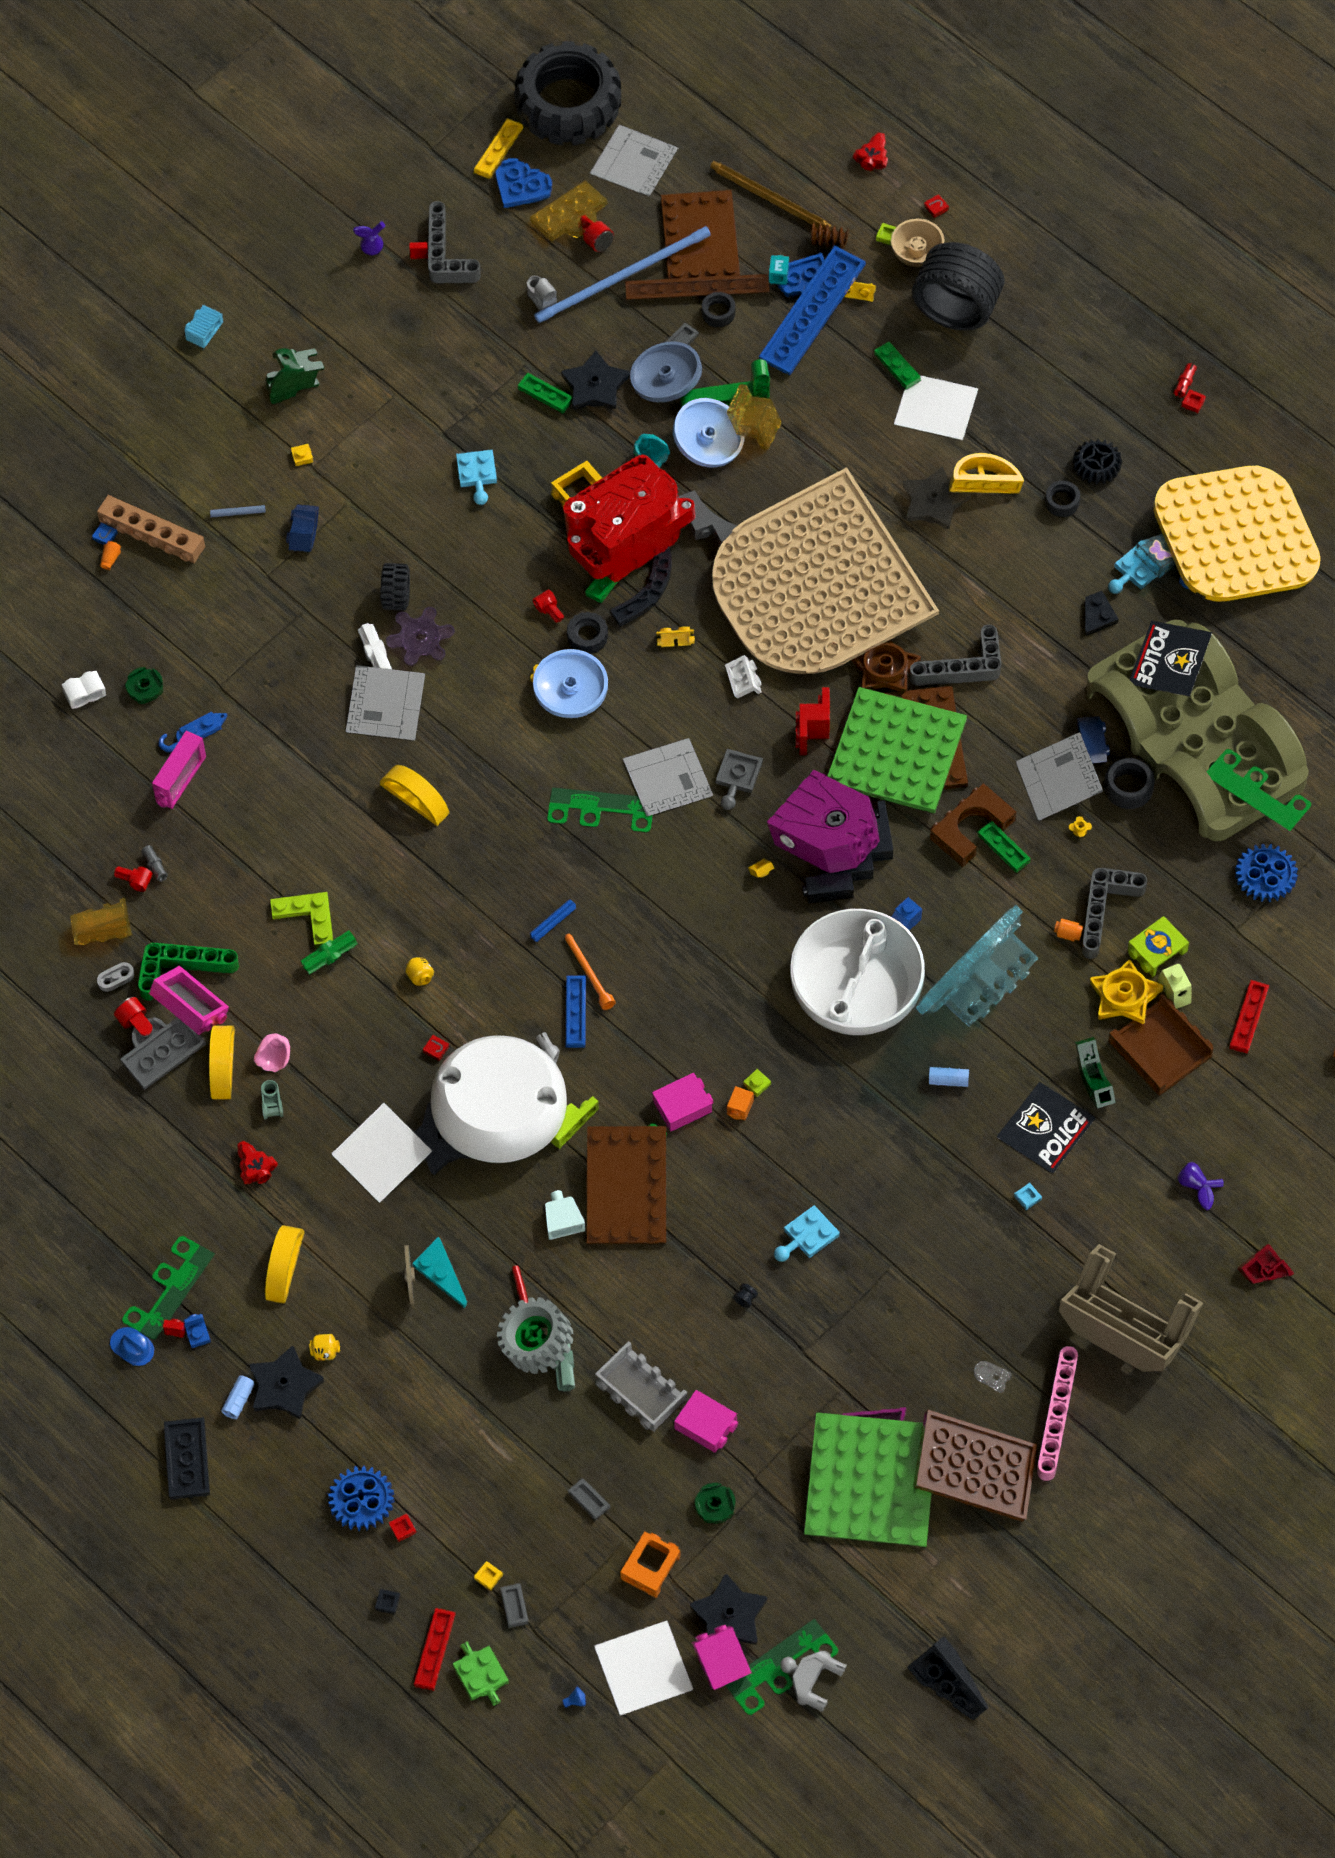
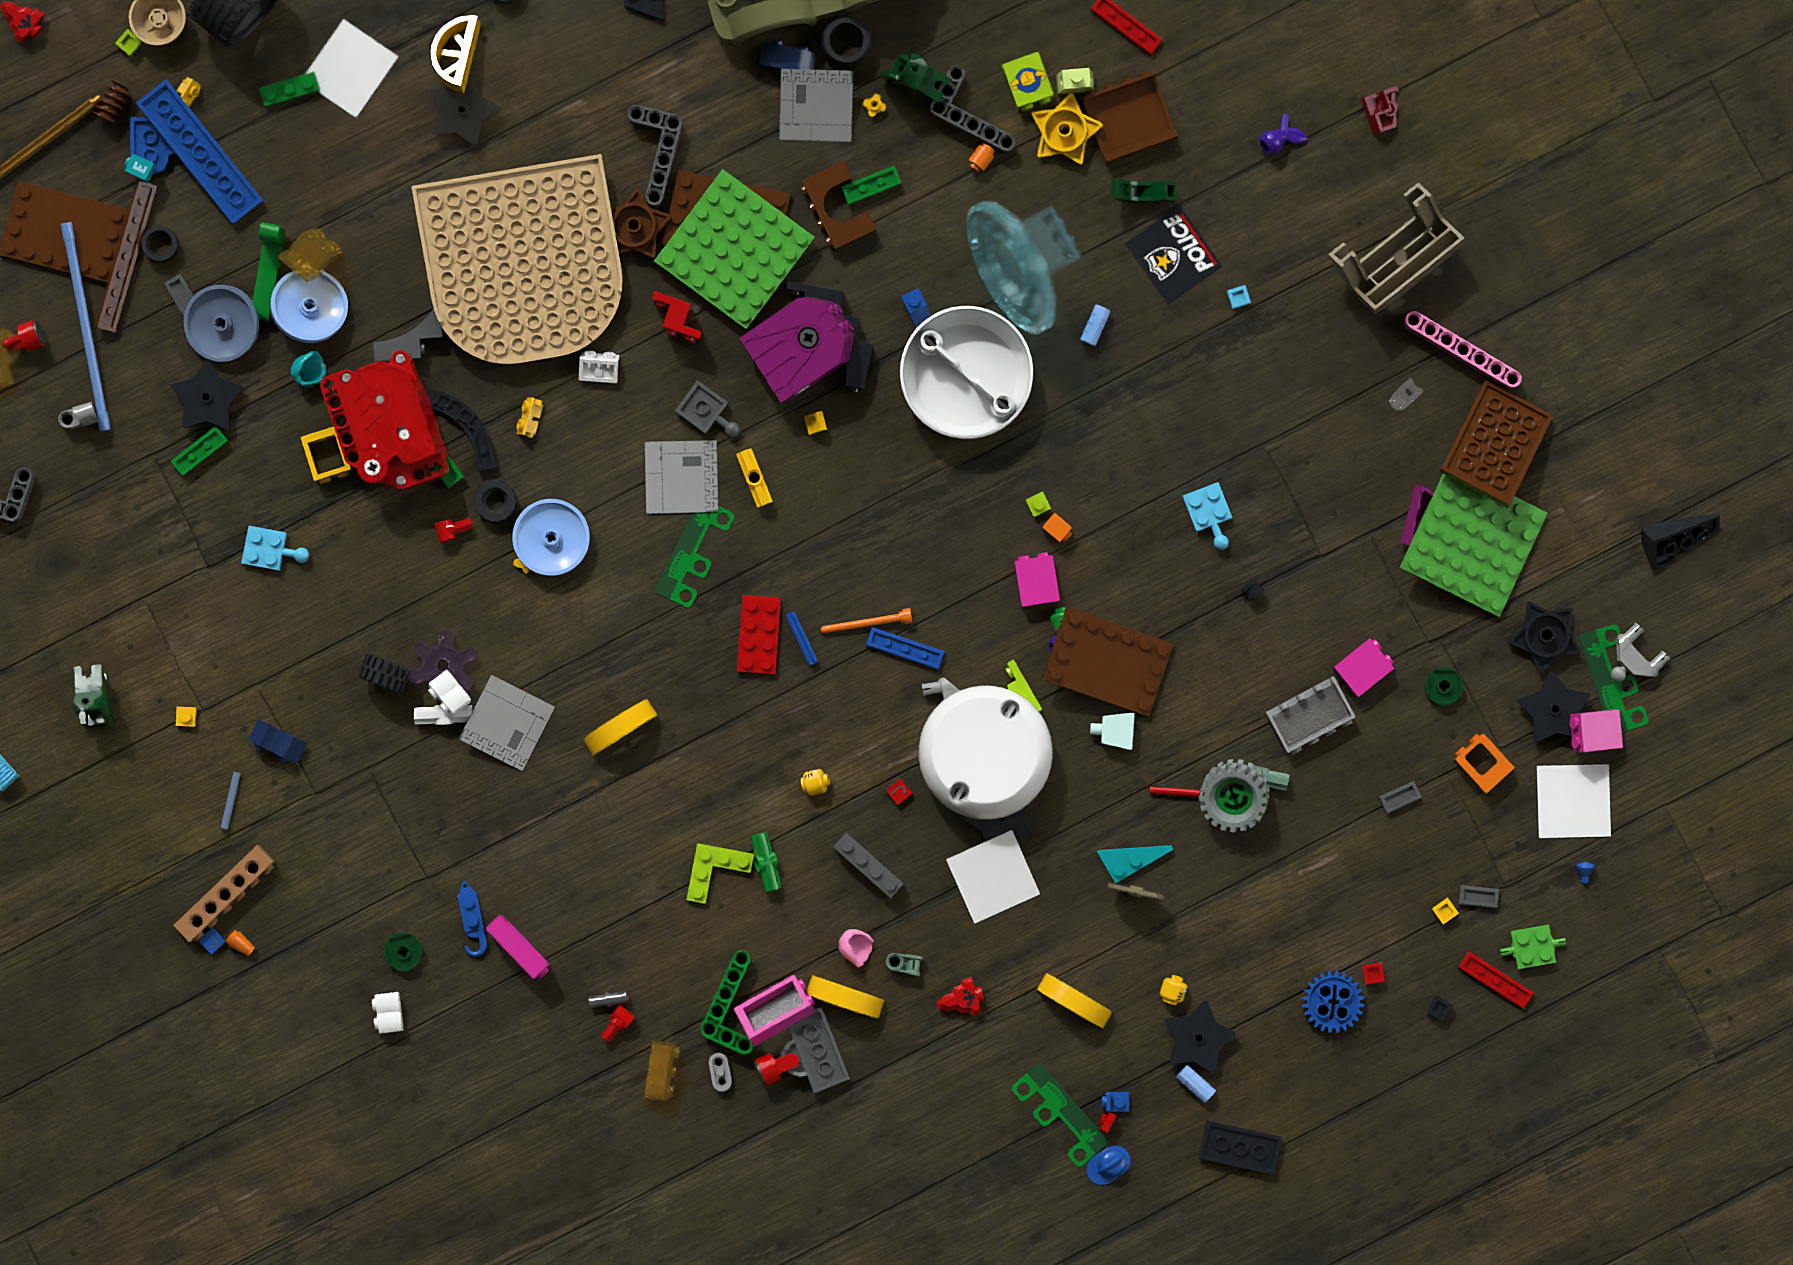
camera: 75 degrees left, 25 degrees up
none -> white brick [428,670,471,716]
none -> yellow piece [736,448,773,508]
none -> red plate [737,595,781,674]
none -> dark grey brick [833,833,903,898]
none -> dark green piece [880,53,952,103]
none -> black plate [1508,602,1581,673]

